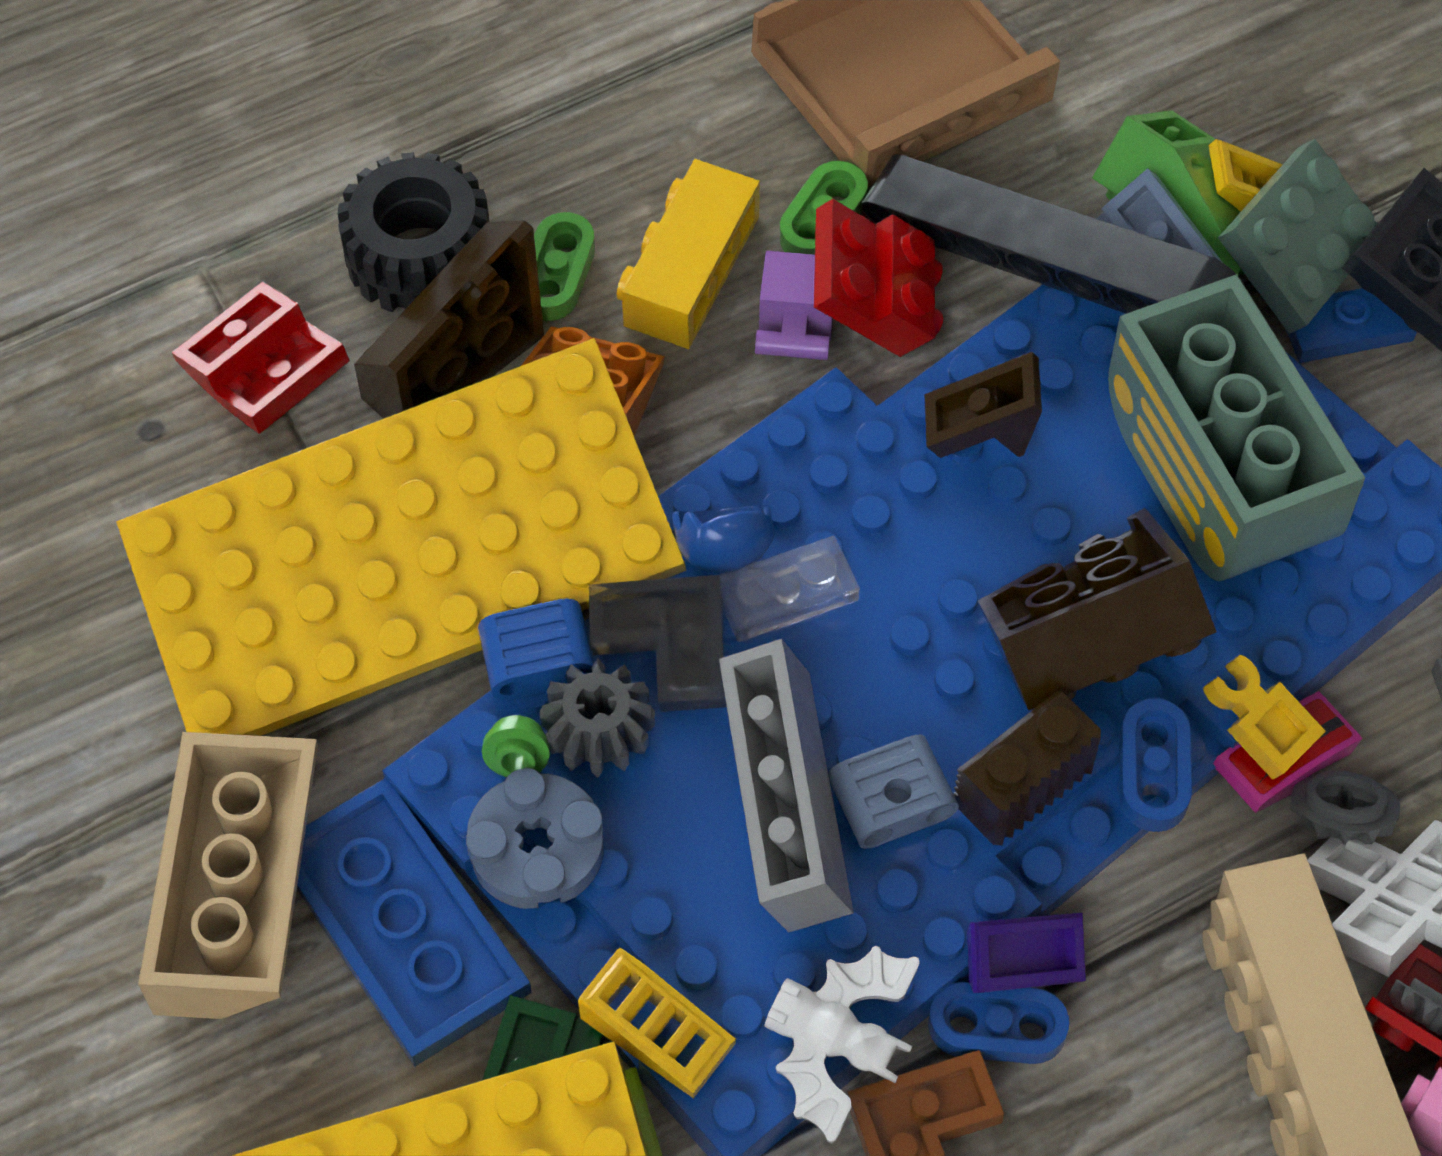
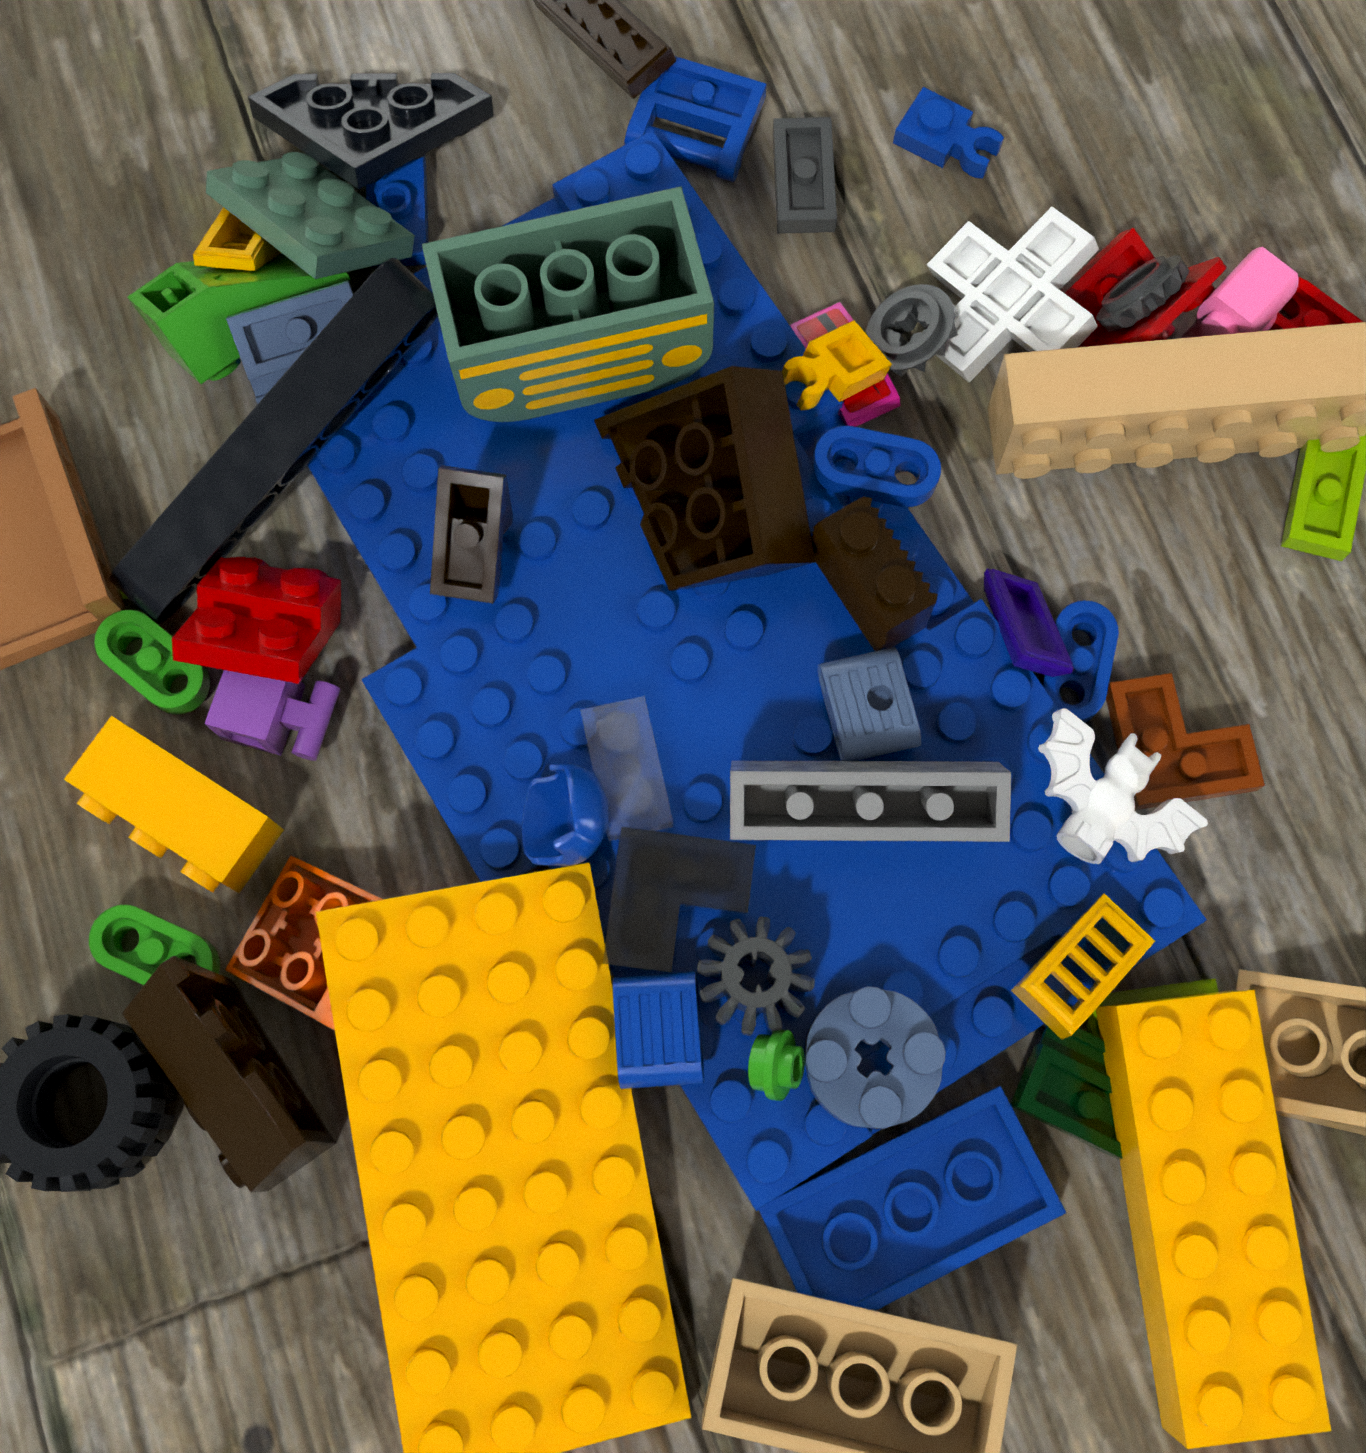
camera: 80 degrees left, 15 degrees up
red slope [172,281,350,434] -> none

